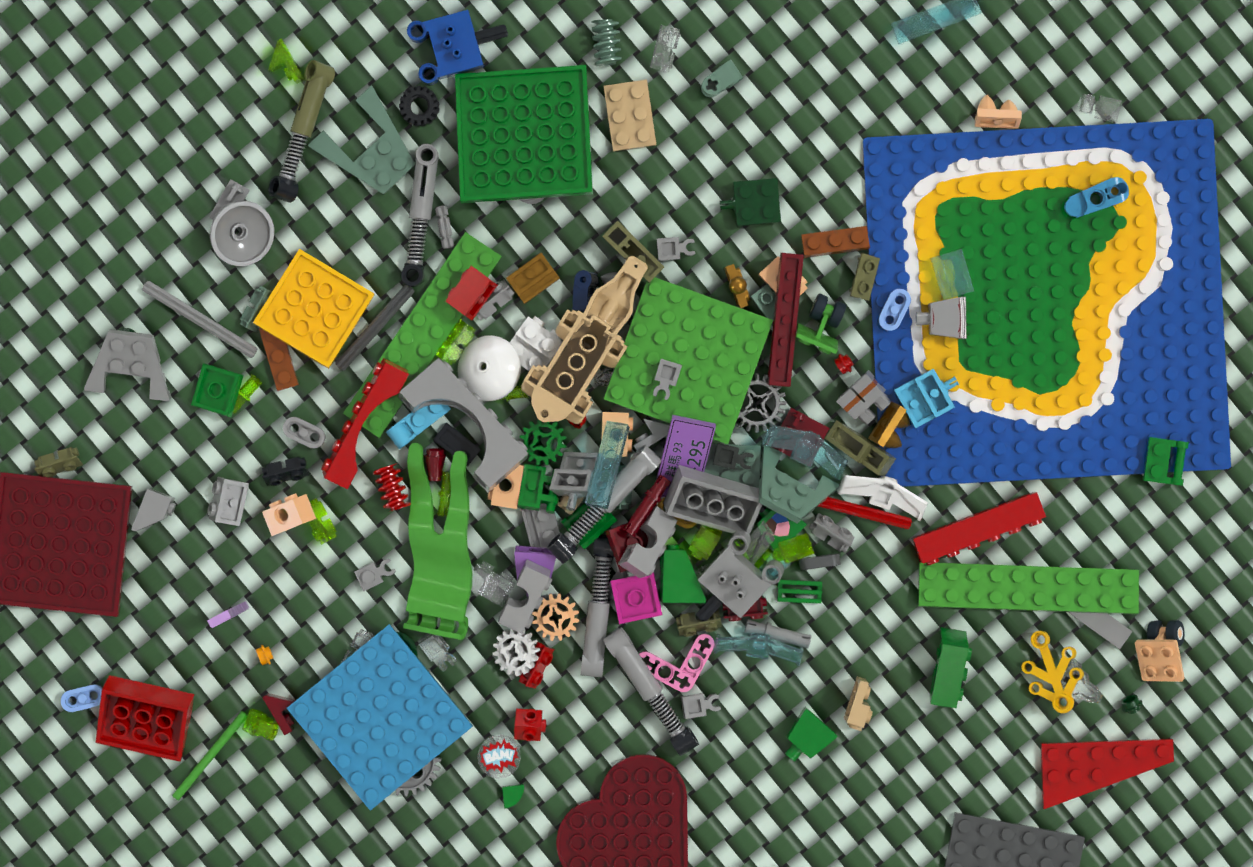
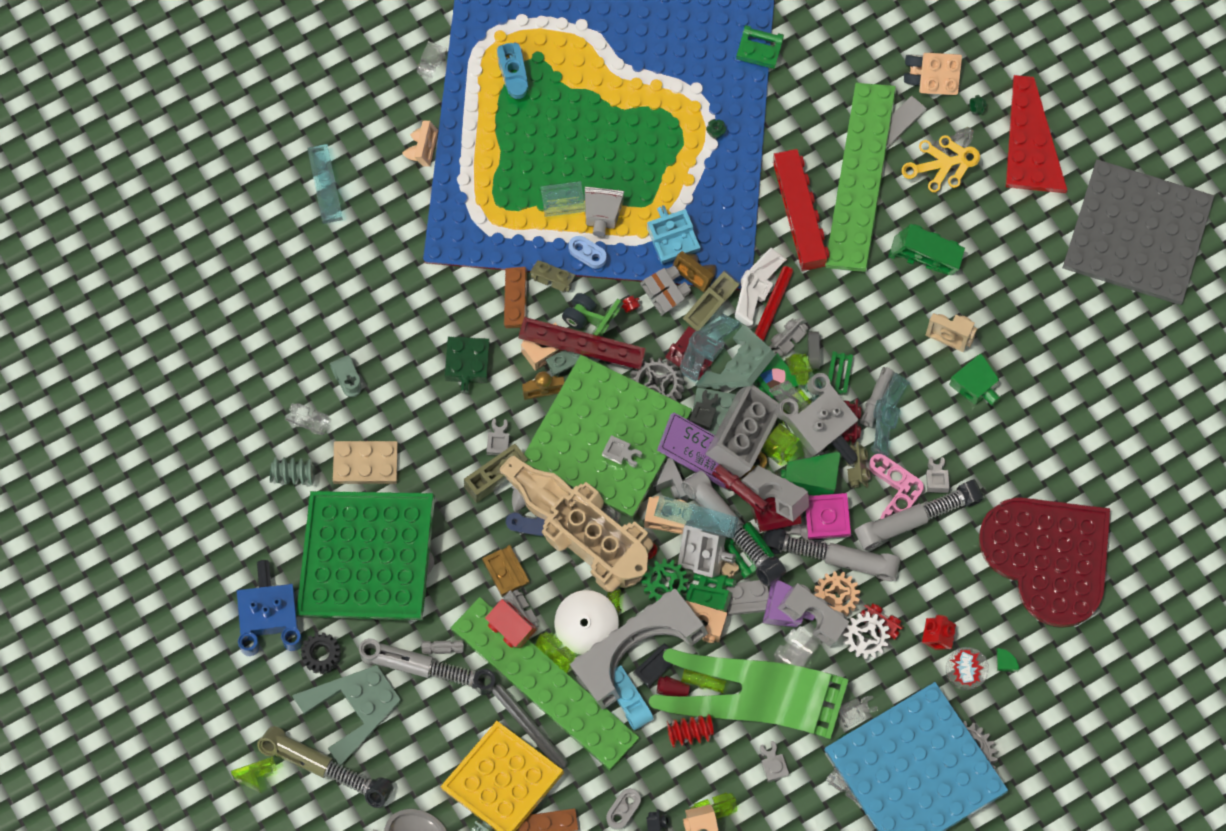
camera: 85 degrees left, 20 degrees down
red arch [321,358,409,489] -> none
white plate [510,316,563,371] -> none
none -> dark green plate [706,119,726,138]

